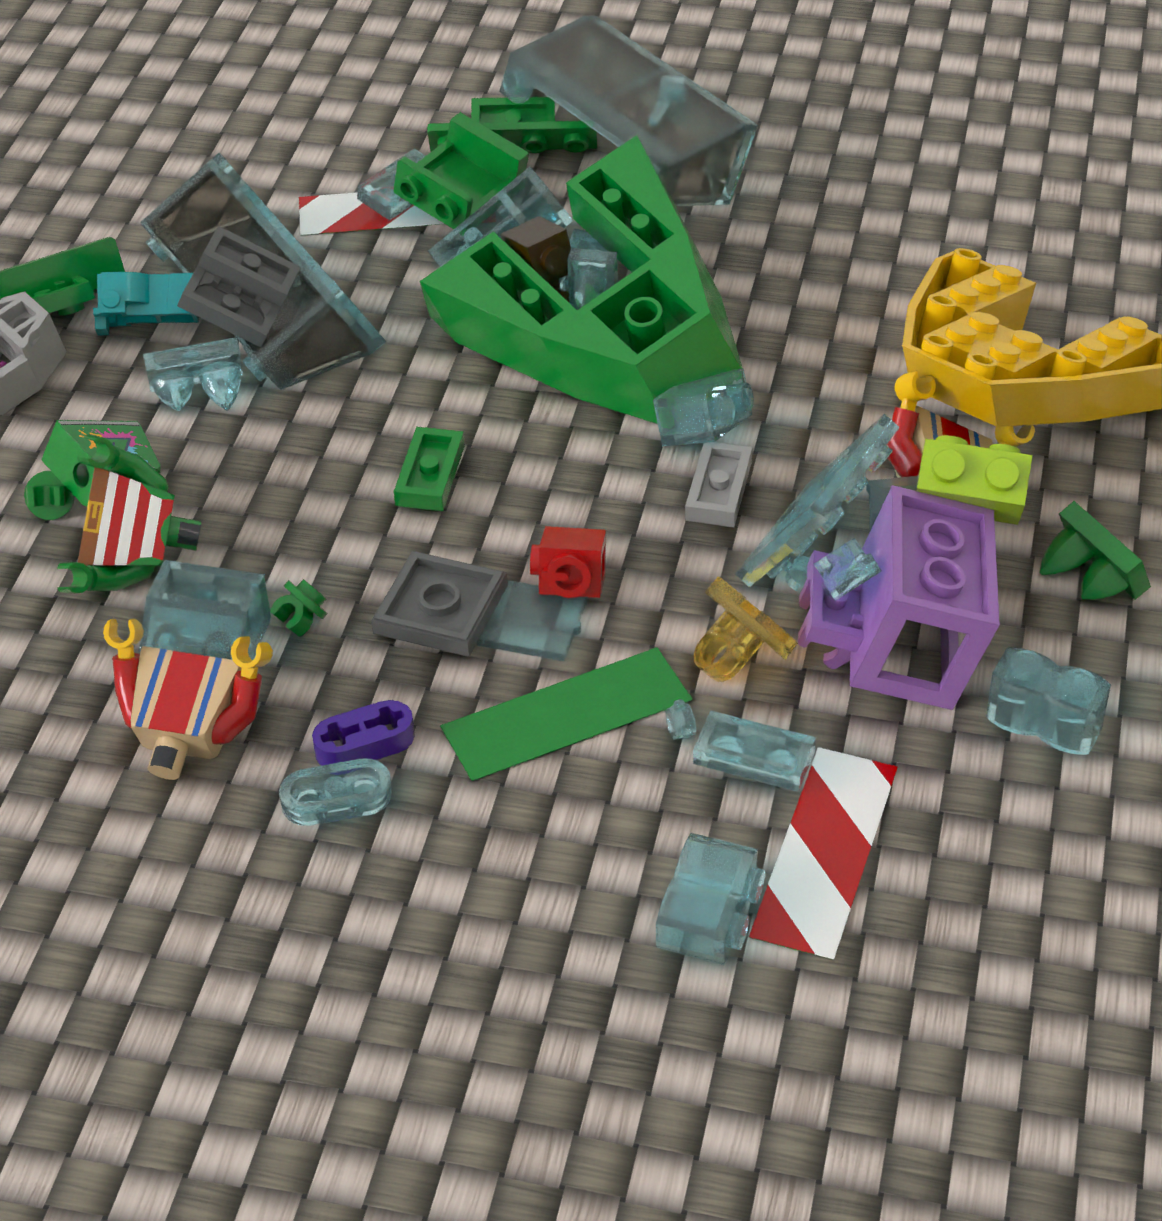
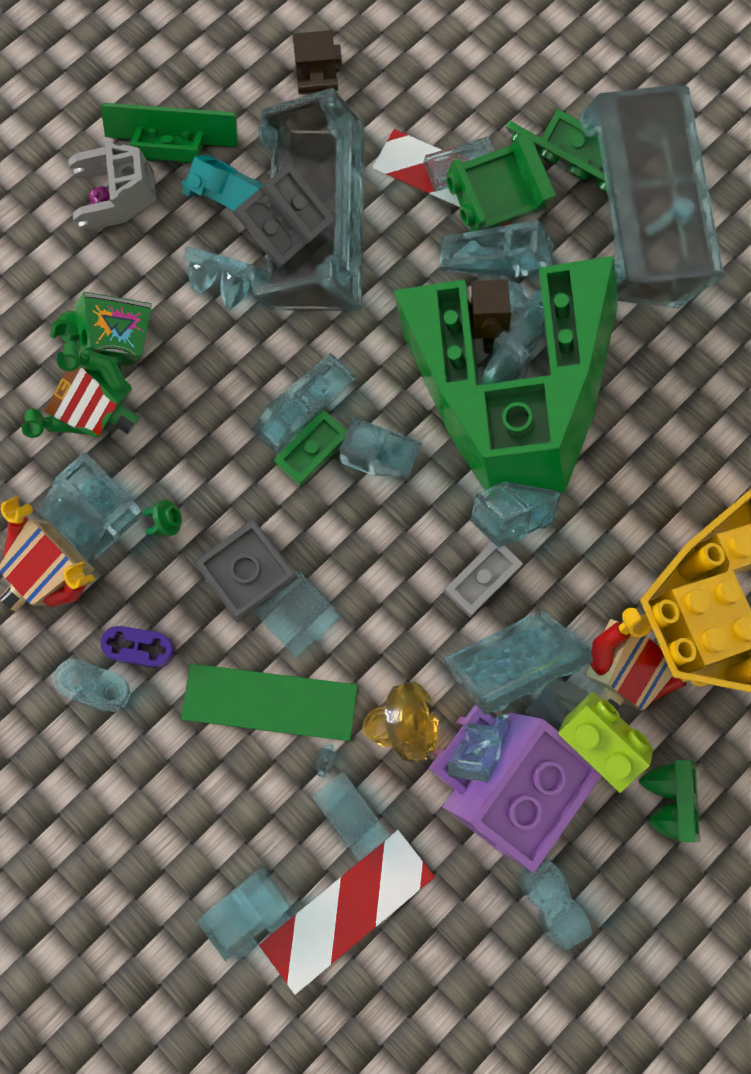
camera: 30 degrees right, 30 degrees up
red brick [530,526,606,598] -> none
none -> clear light blue slope [251,353,356,454]
none -> dark brown brick [293,30,342,95]
none -> clear light blue slope [340,417,422,478]

